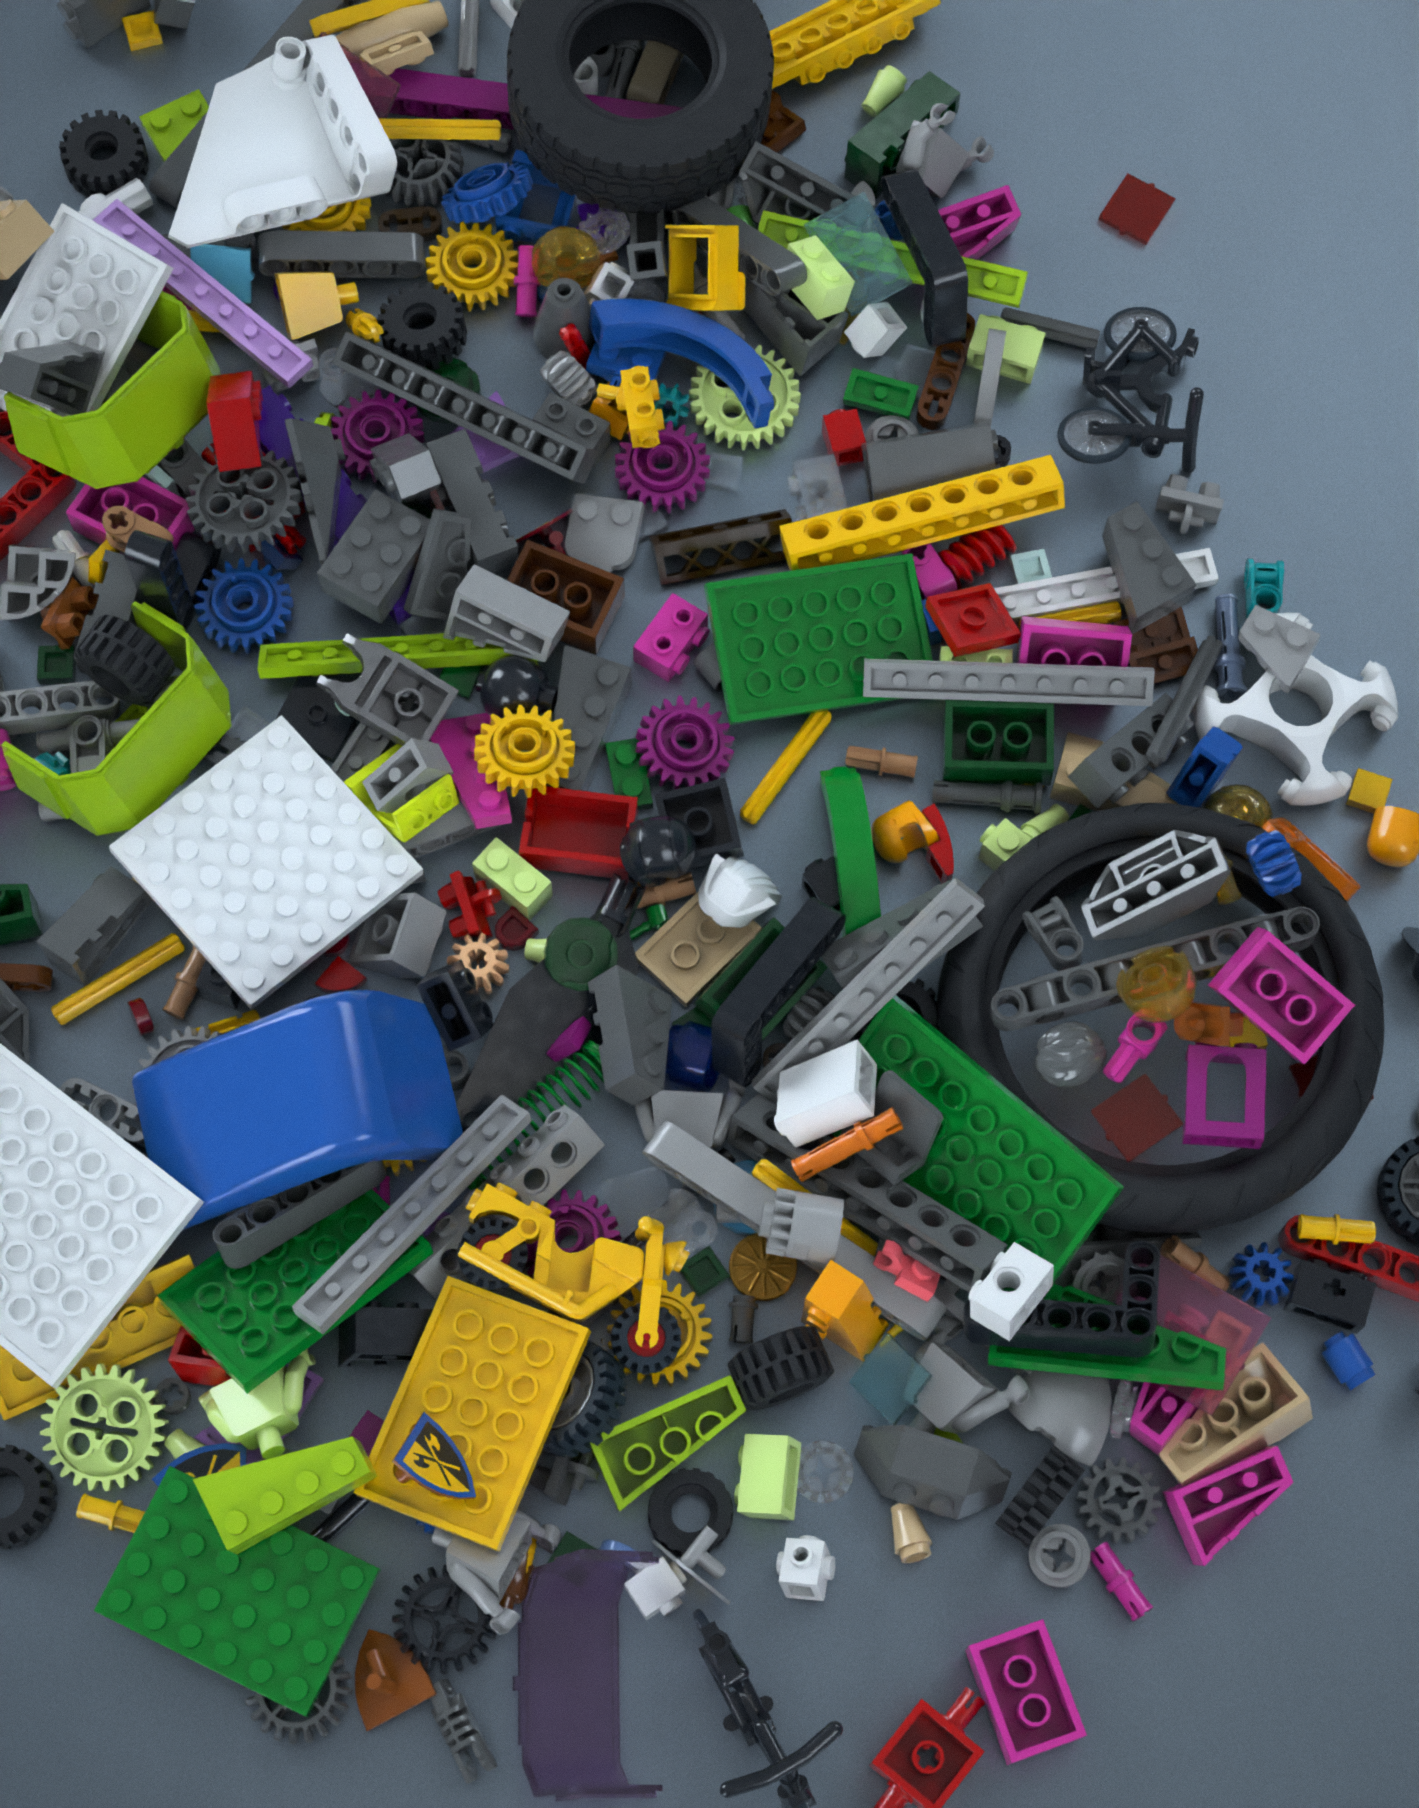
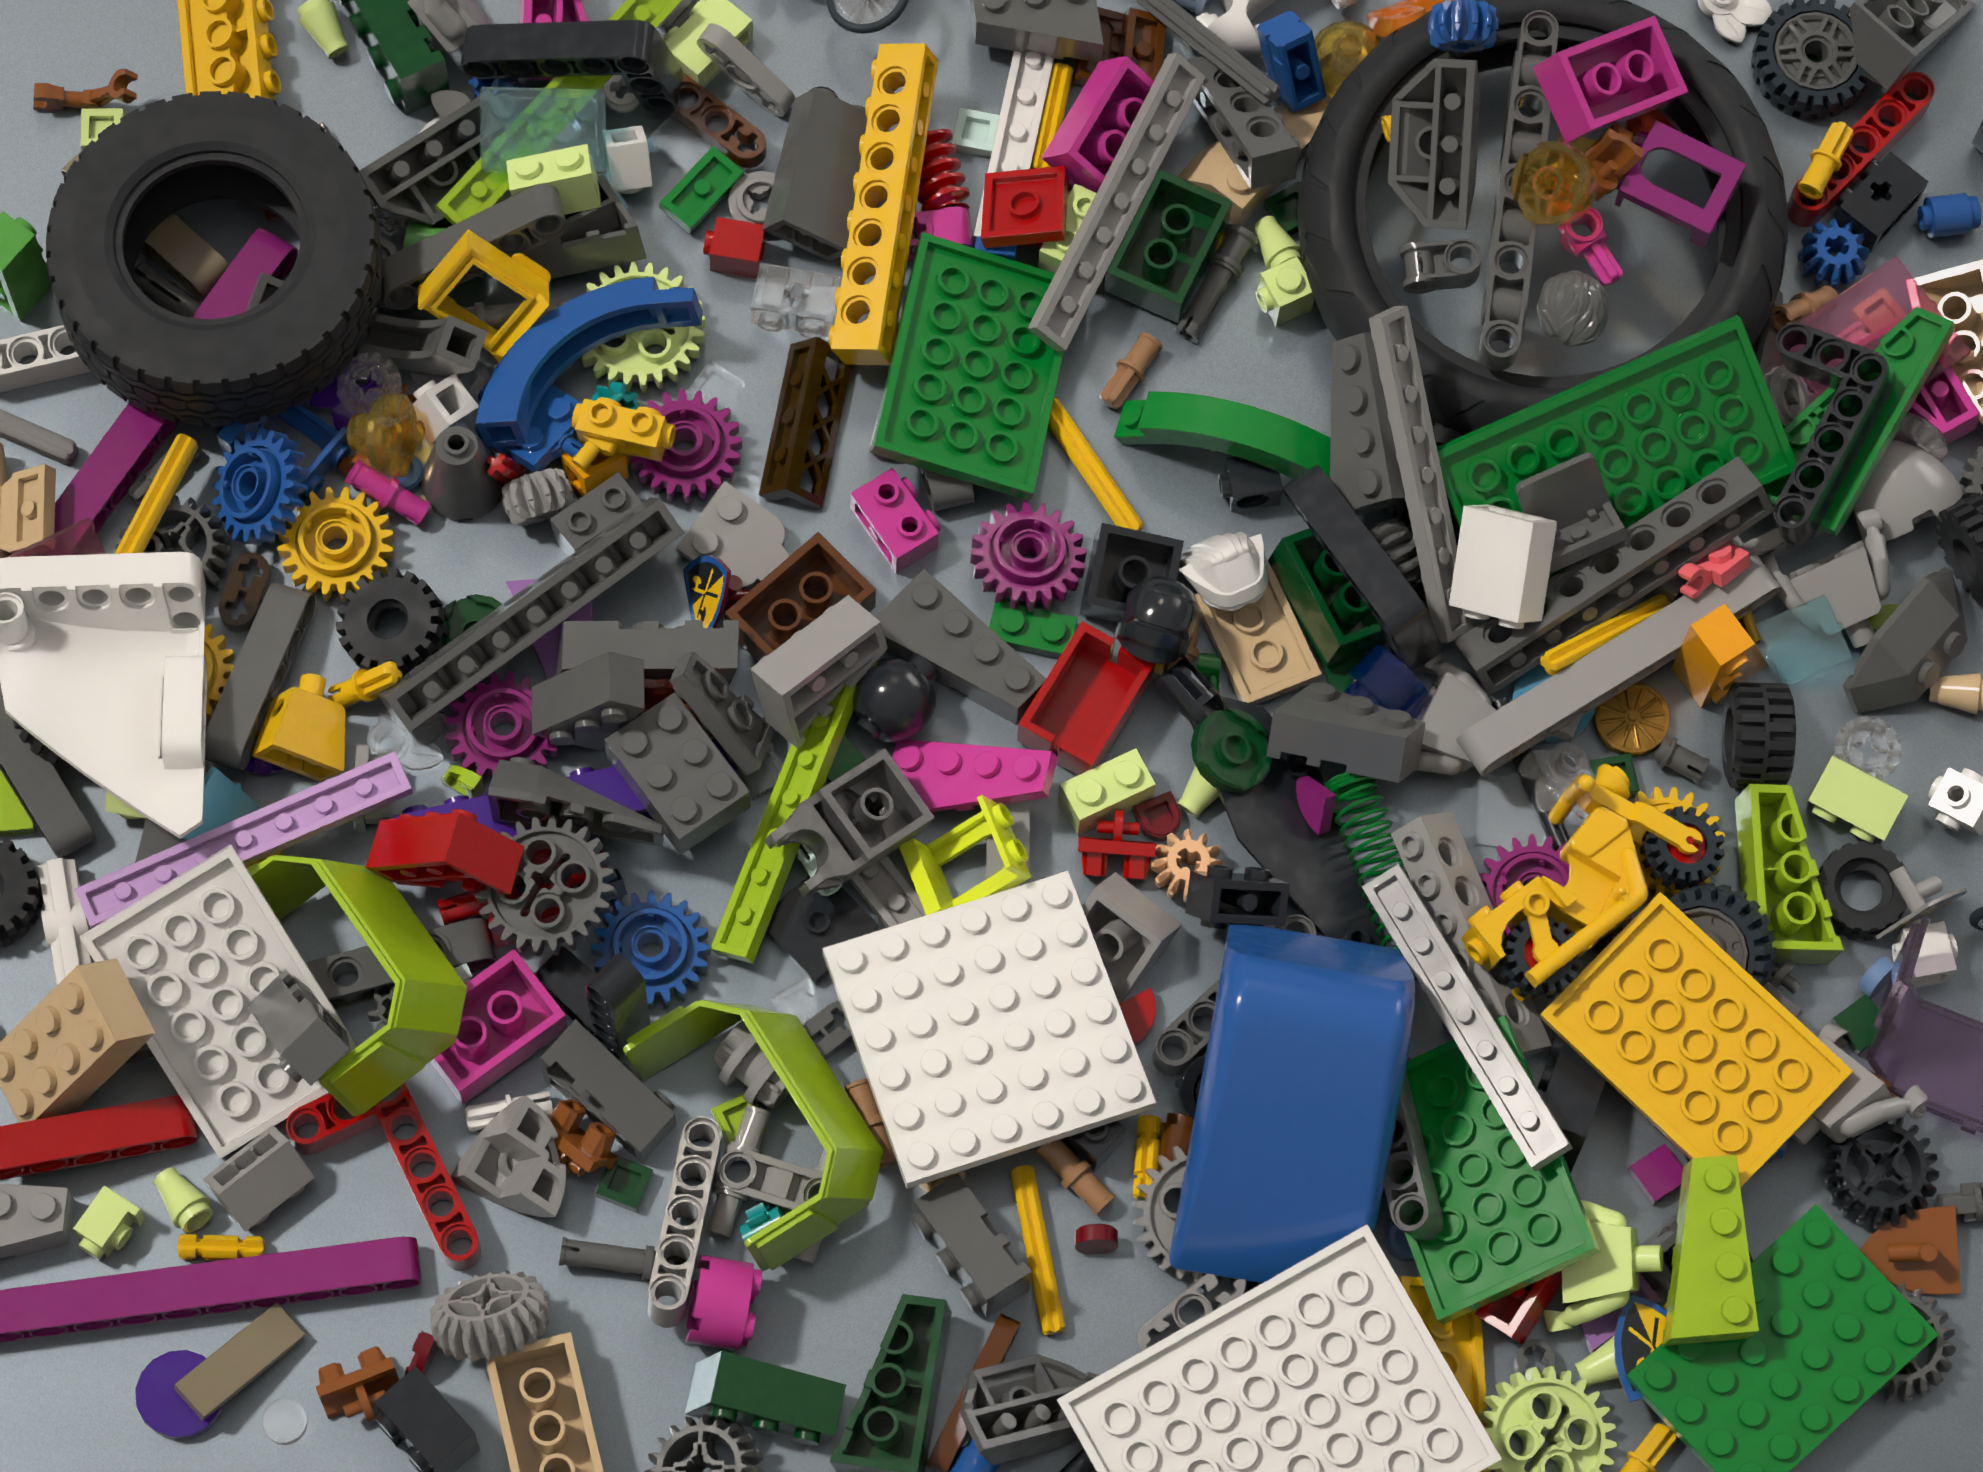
camera: 70 degrees left, 0 degrees up
black tyre [74,615,175,706] -> none
yellow tile [88,539,120,585] -> none
medium nougat piece [102,506,174,554] -> none
light grey brick [362,738,454,814] -> none
shield [392,1412,476,1499] -> none
yellow gear [474,705,575,798] -> none
light grey gear [758,1188,844,1264] -> none
orange pin [791,1107,904,1182] -> none
light orange helmet [871,800,939,863] -> none
red slope [921,803,954,884] -> none
white brick [968,1242,1054,1341] -> none
clear red piece [1091,1073,1183,1163] -> none

